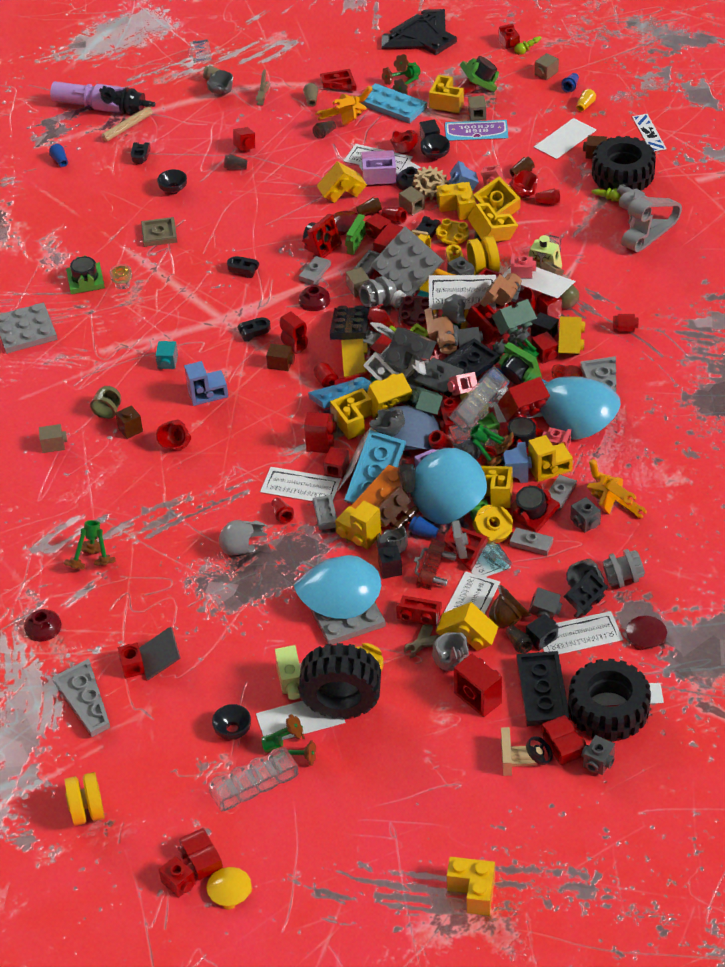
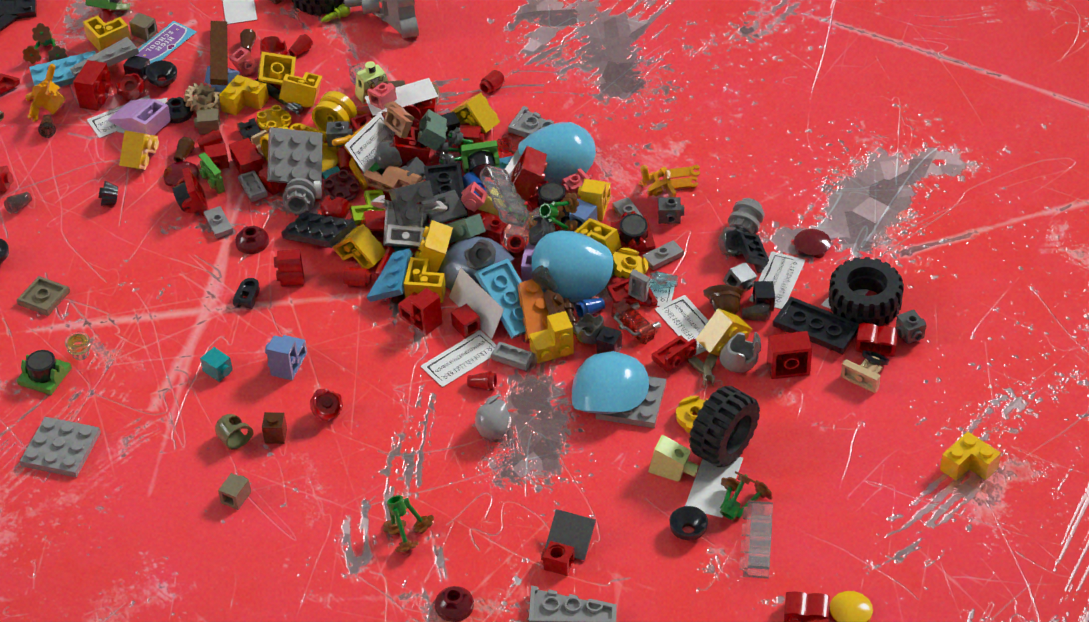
camera: 55 degrees left, 0 degrees up
black plate [227,256,259,278] -> none
reddish brown brick [266,344,295,371] -> none
dark tan brick [346,267,369,297] -> none
none -> light grey wing [70,37,139,78]
none -> red brick [73,60,113,111]
none -> black piece [98,181,118,206]
none -> reddish brown tile [210,21,228,85]

